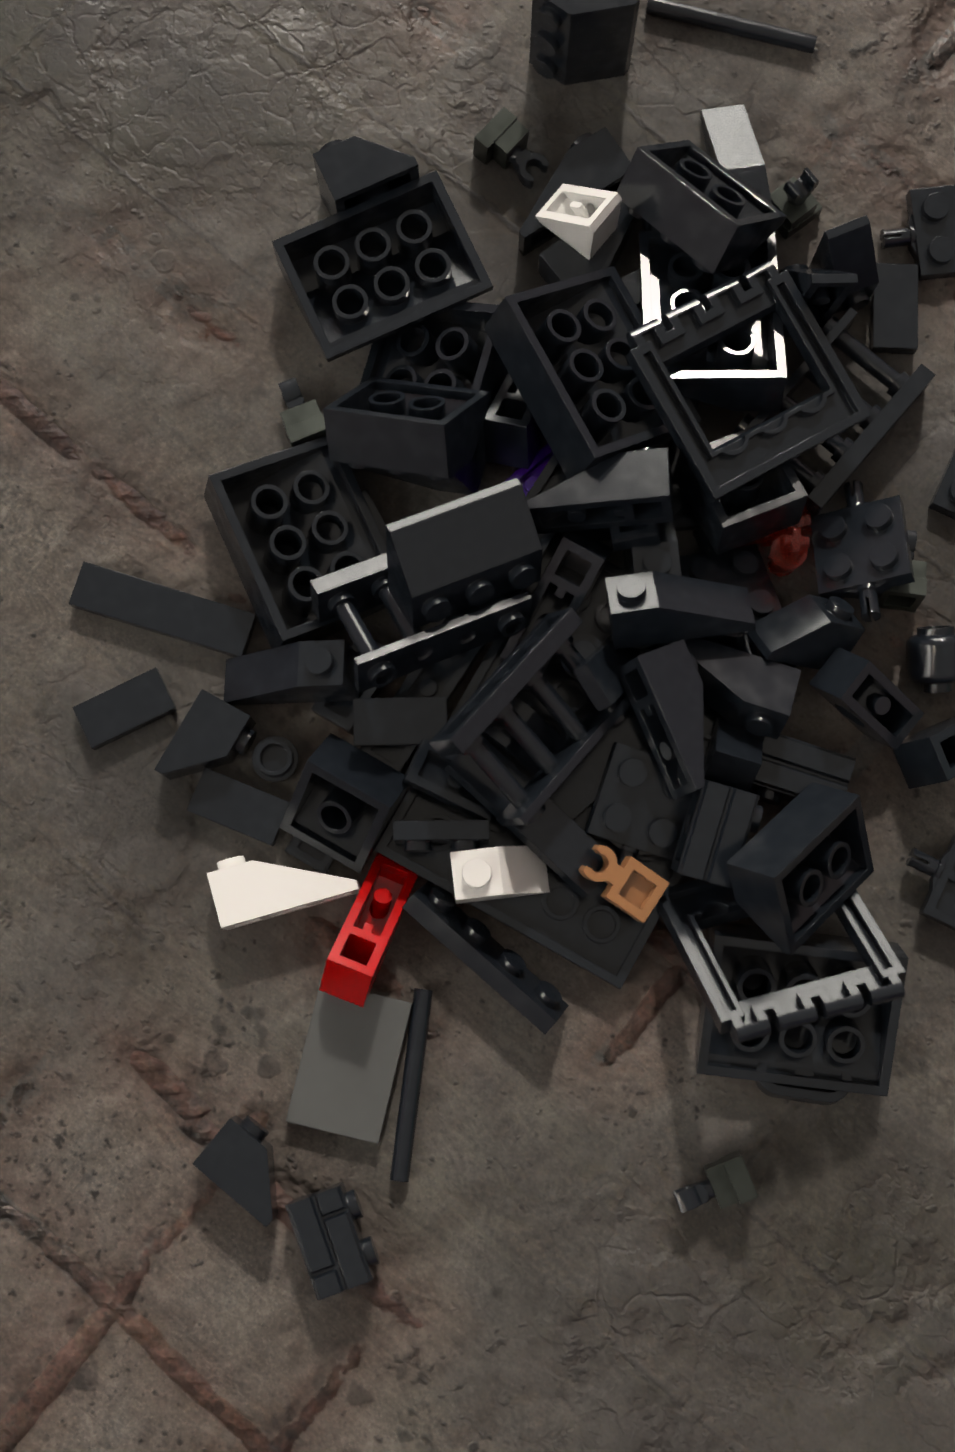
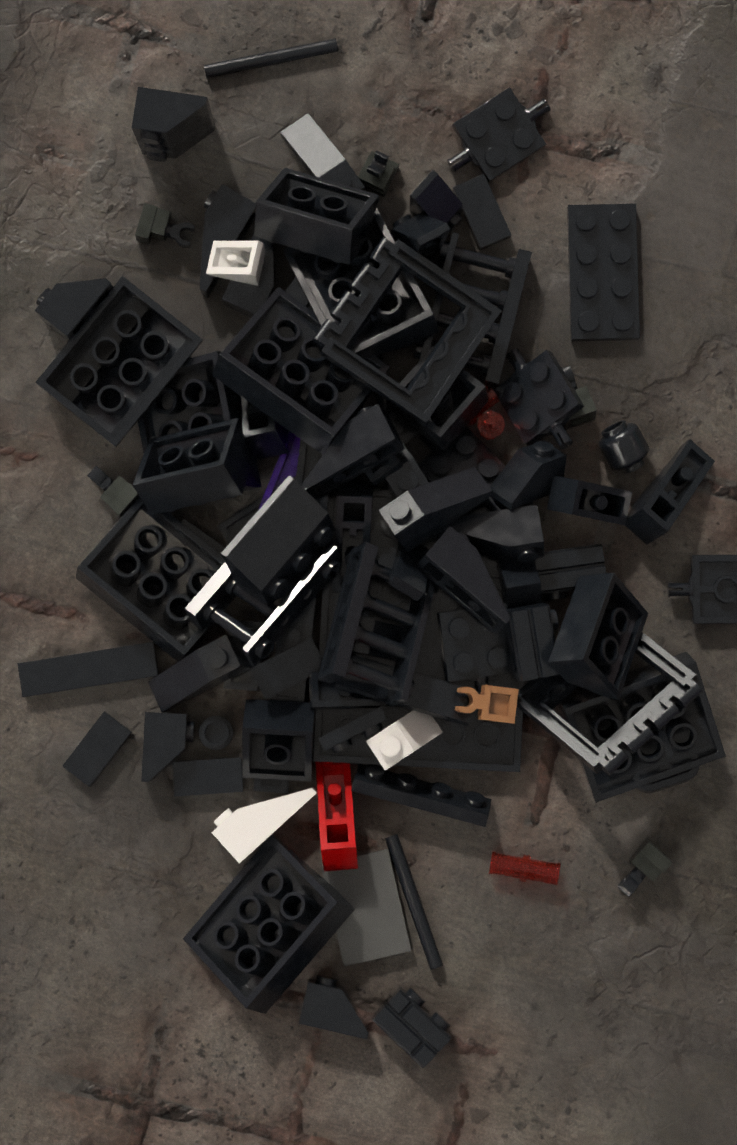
camera: 20 degrees left, 5 degrees up
none -> black slope [183,835,355,1014]
none -> clear red pin [489,852,561,885]

